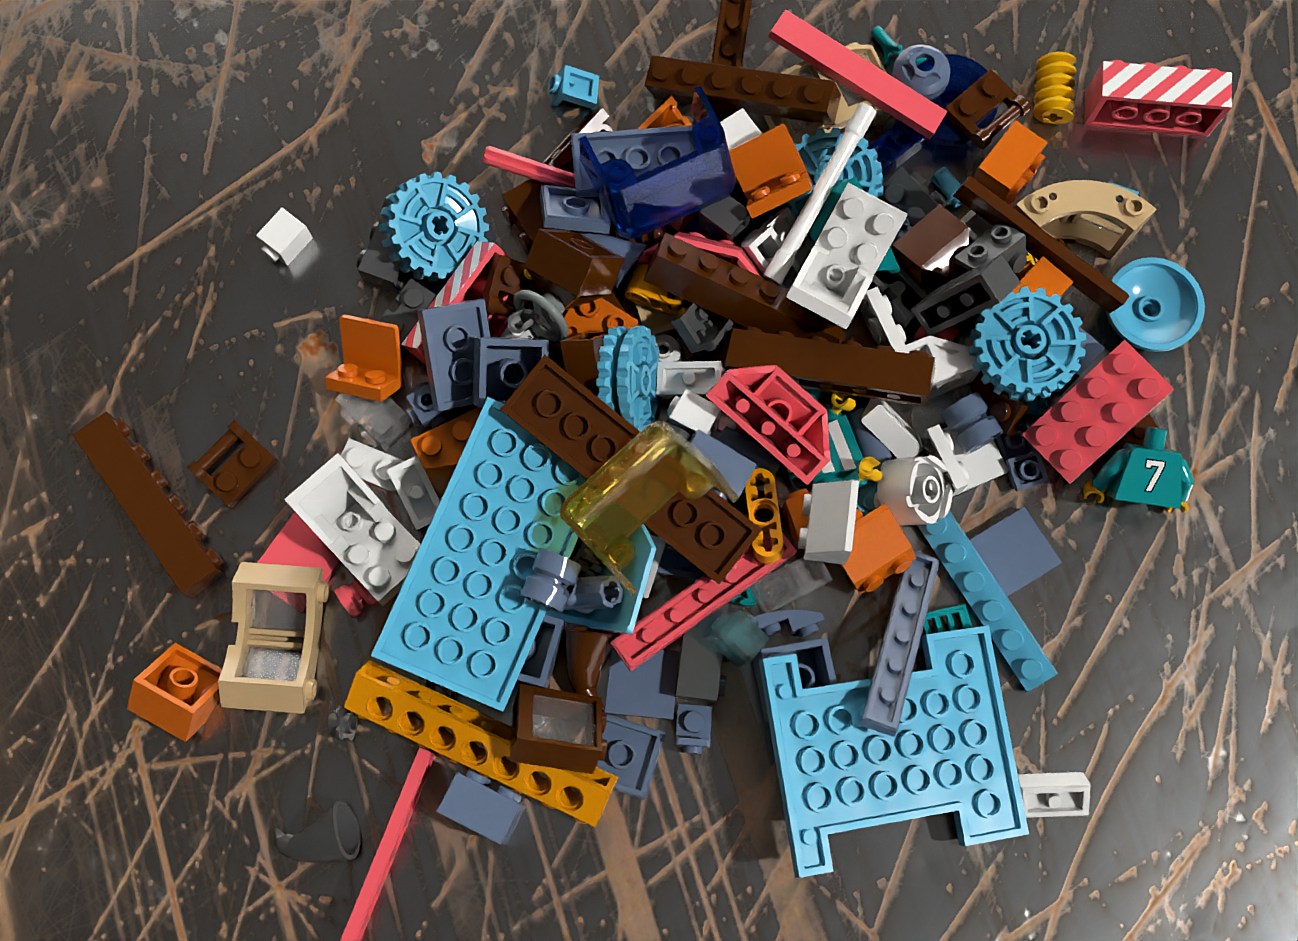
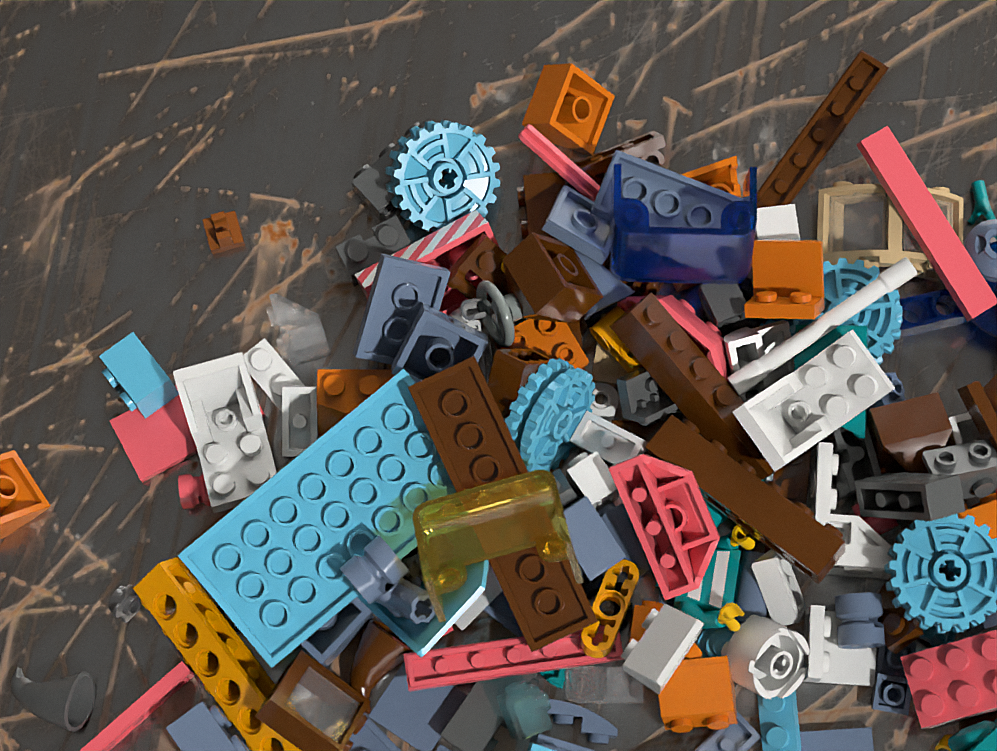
camera: 30 degrees right, 0 degrees up
reddish brown brick [73,411,225,599] -> none
reddish brown plate [187,420,278,508] -> none
tan window [218,562,329,714] -> none
white brick [256,207,313,266] -> none
orange bracket [325,314,404,402] -> none
sand blue brick [406,382,456,432] -> none
medium azure bracket [548,65,599,109] -> none
reddish brown brick [644,55,841,125] -> none
dark grey bracket [878,166,948,227] -> none
medium azure pin [930,166,963,208] -> none
none -> medium azure brick [99,332,179,419]
none -> dark orange tile [202,210,245,254]
none -> orange slope [521,63,615,155]

